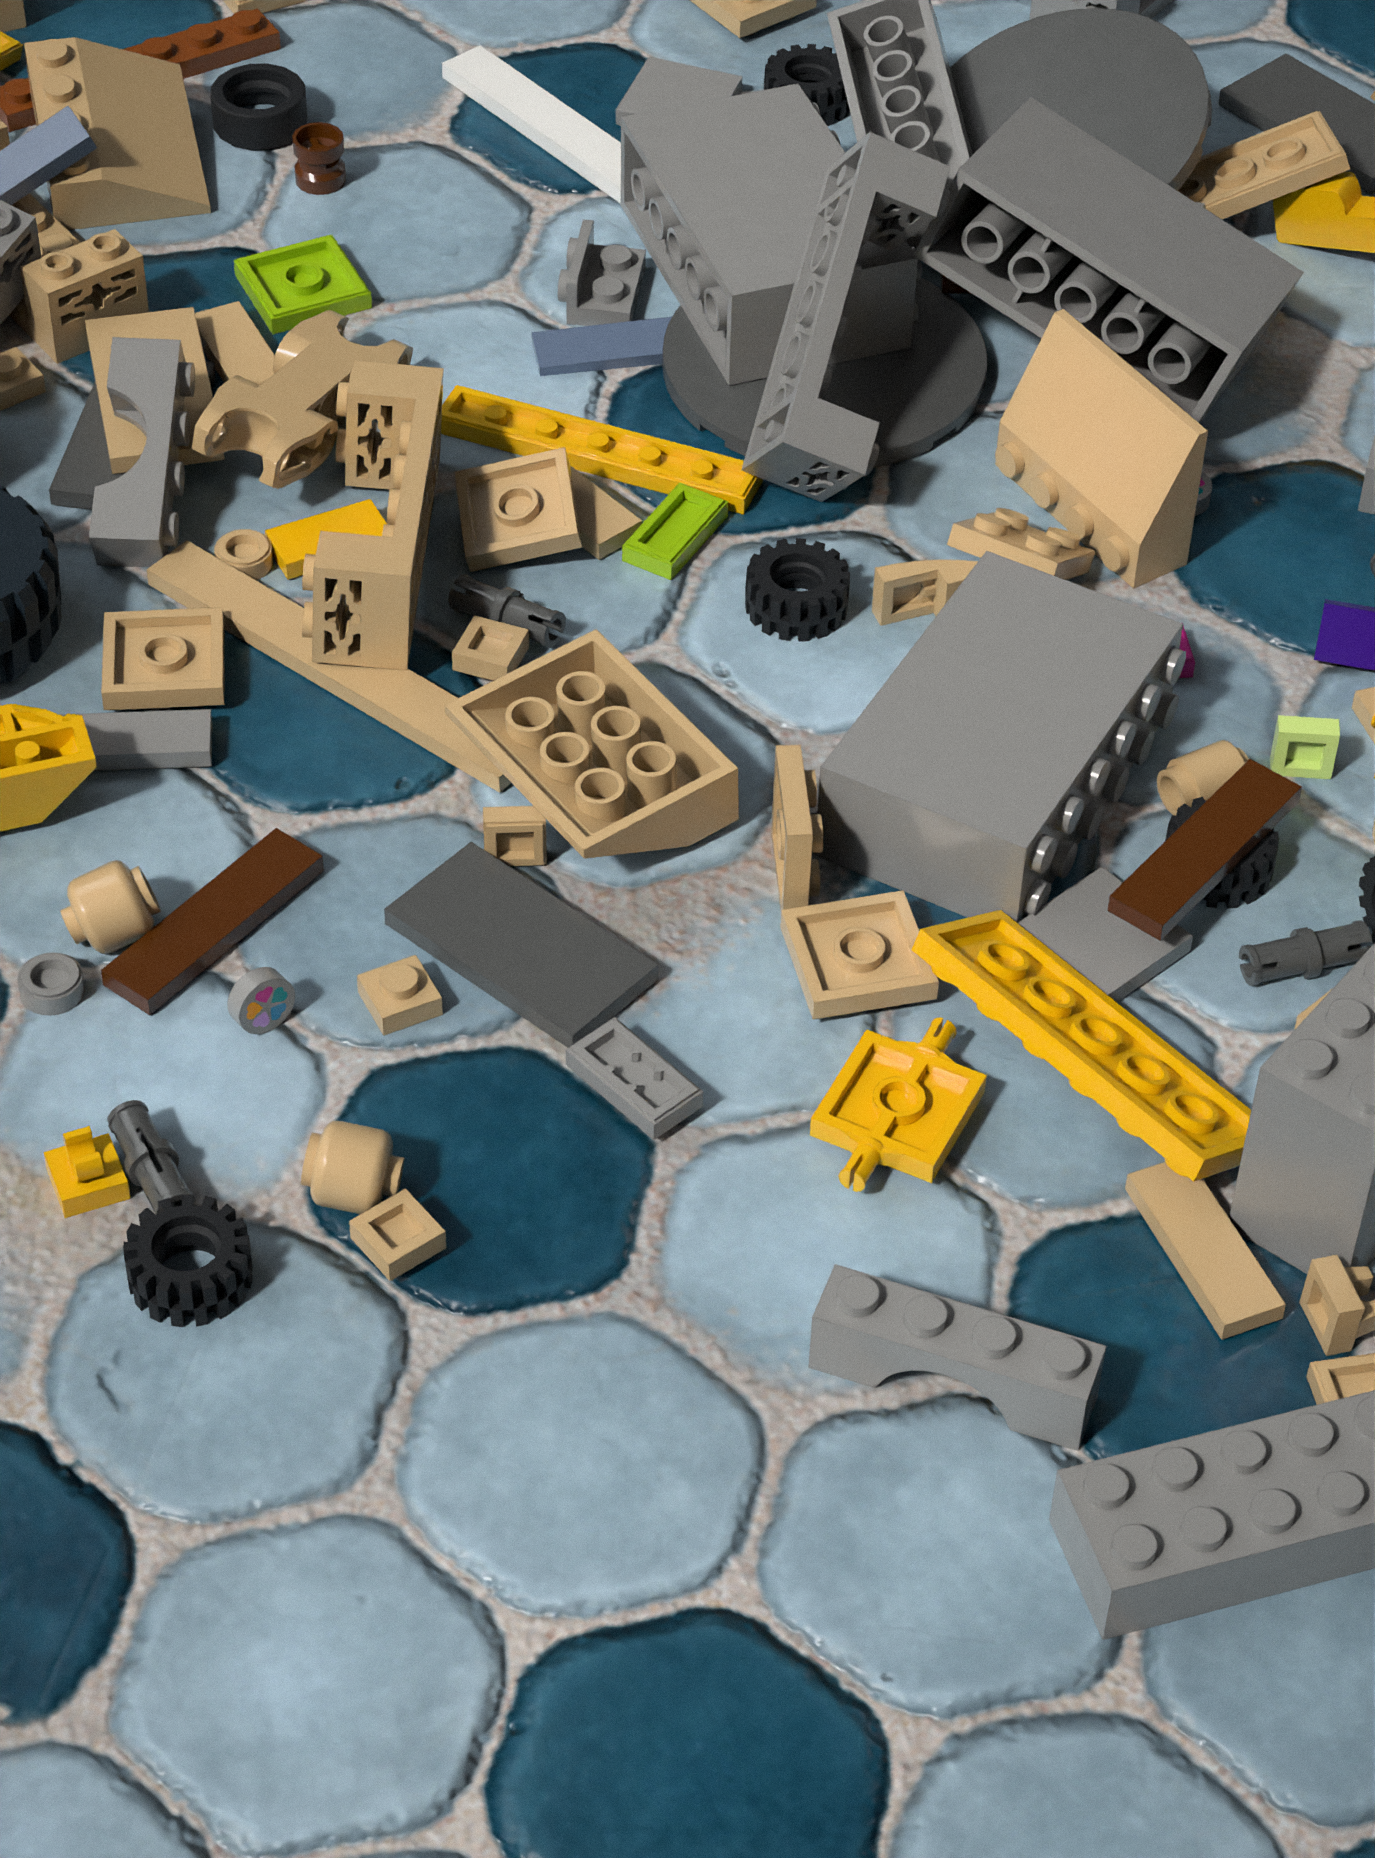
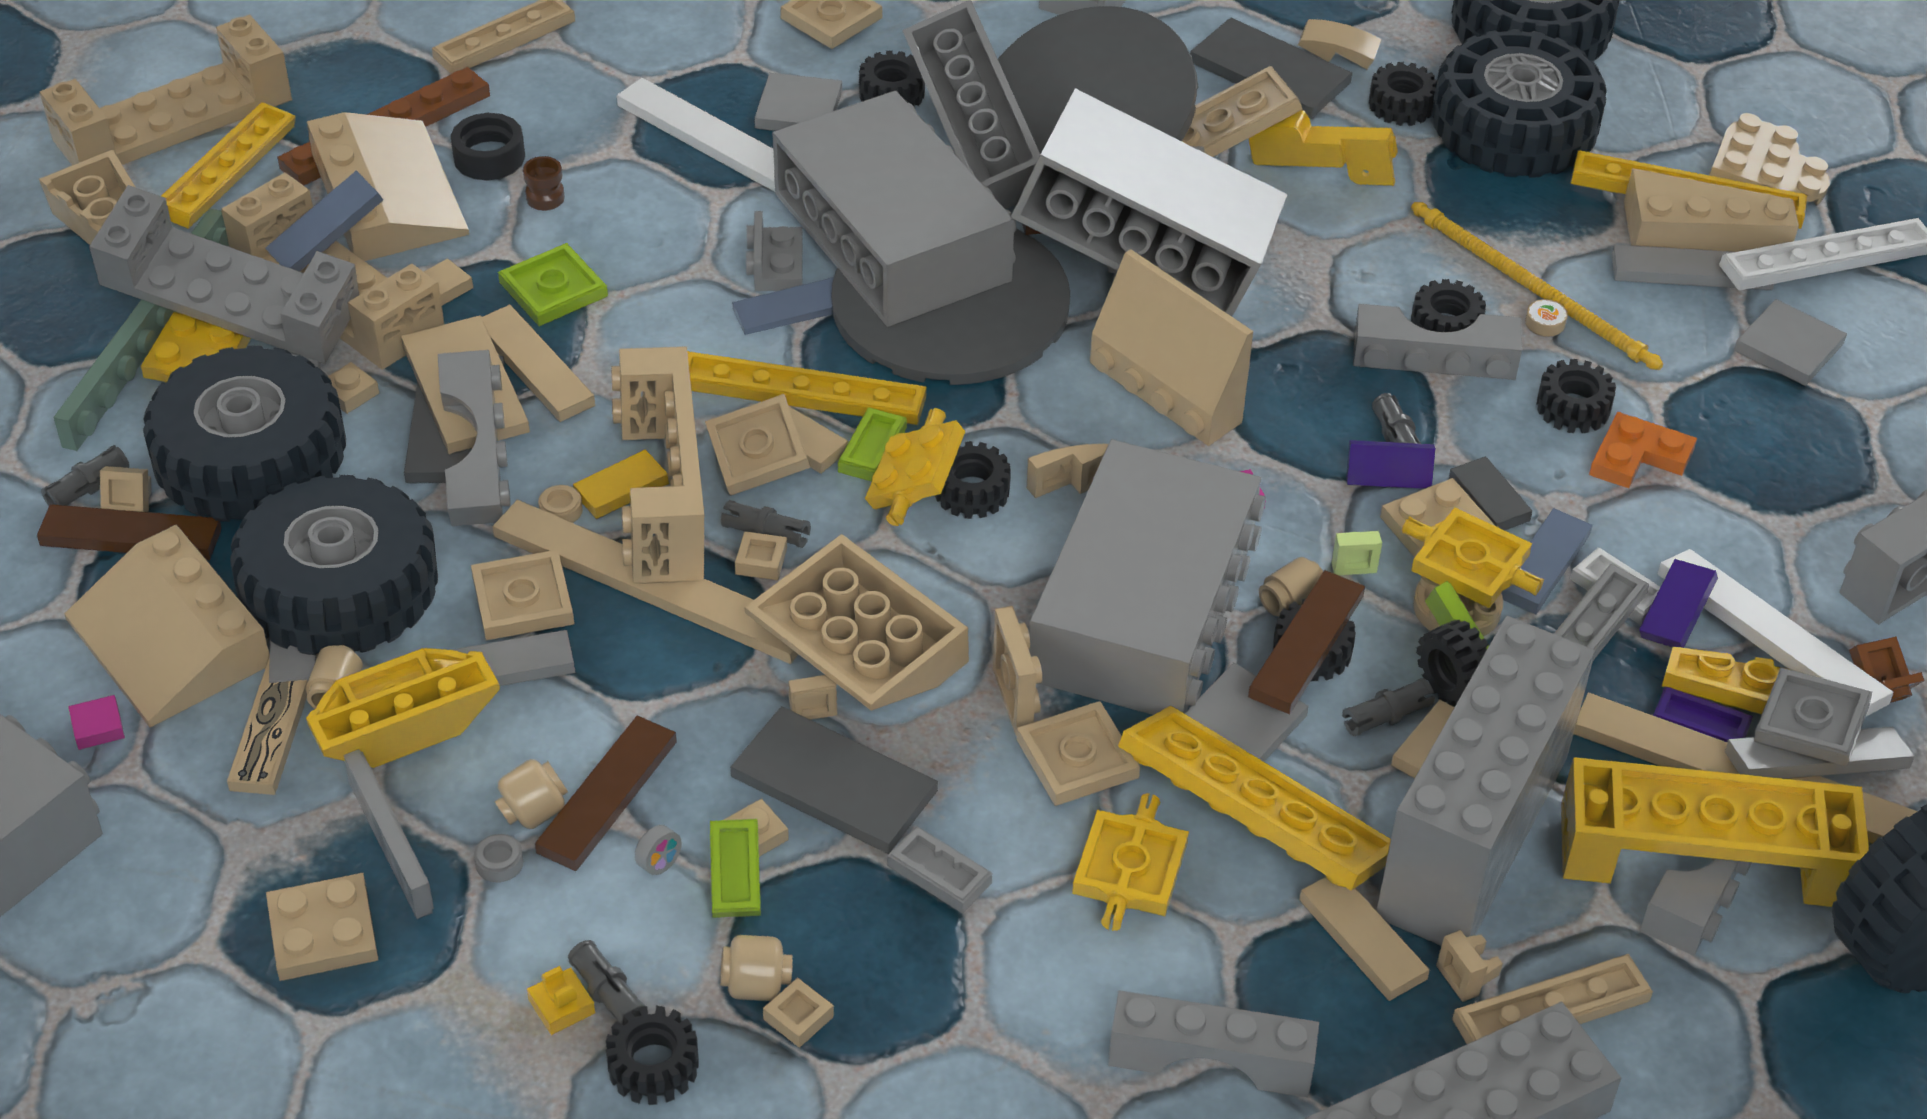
camera: 10 degrees left, 0 degrees up
tan piece [192,310,413,489] -> none
light grey plate [741,132,950,502] -> none
tan plate [947,508,1096,580] -> none
none -> tan tile [424,258,473,305]
none -> lime tile [710,819,761,918]
none -> yellow plate [865,408,966,526]

